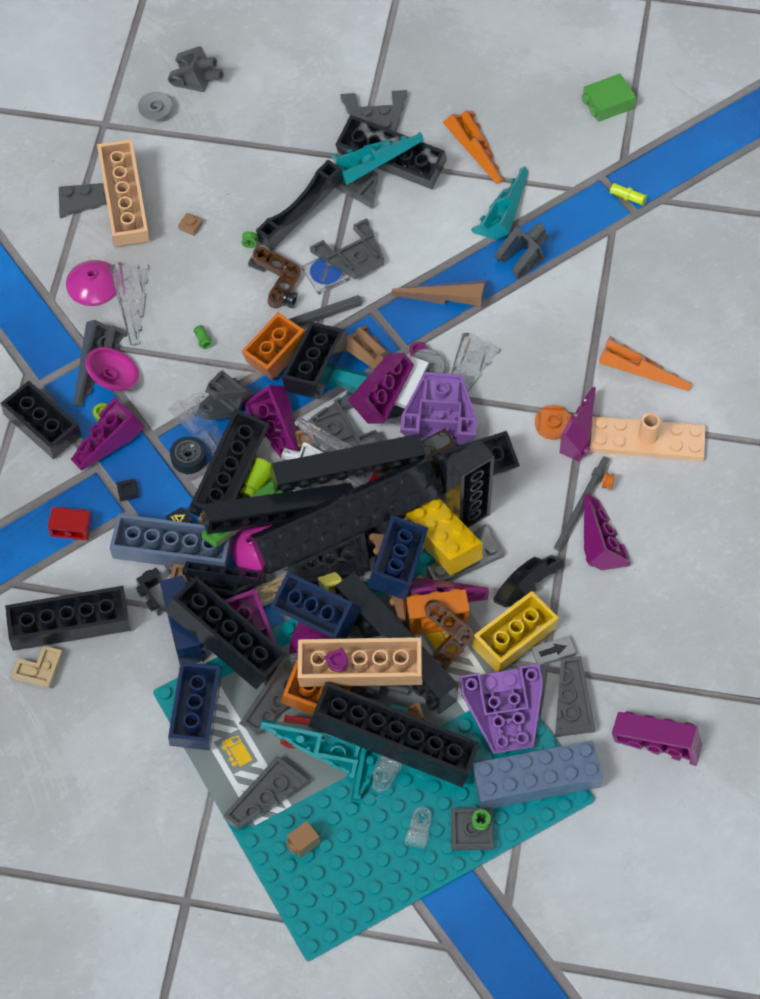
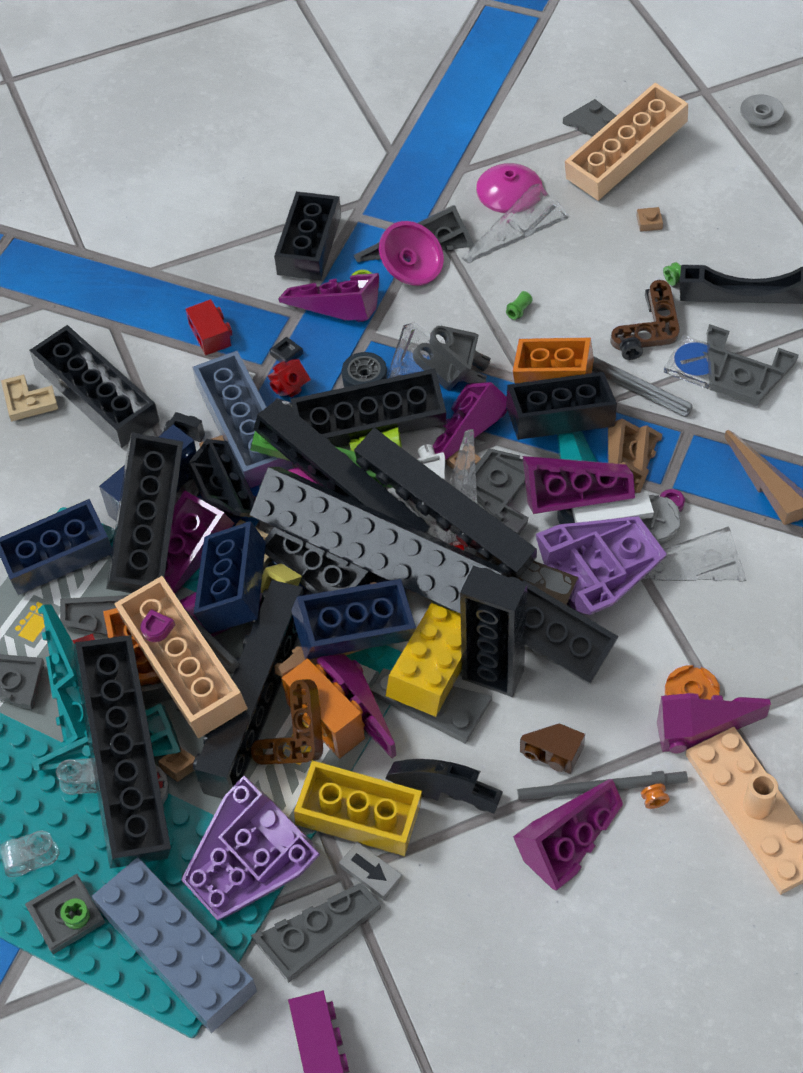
camera: 60 degrees right, 5 degrees down
none -> red brick [268,359,311,397]
none -> reddish brown slope [520,723,585,774]

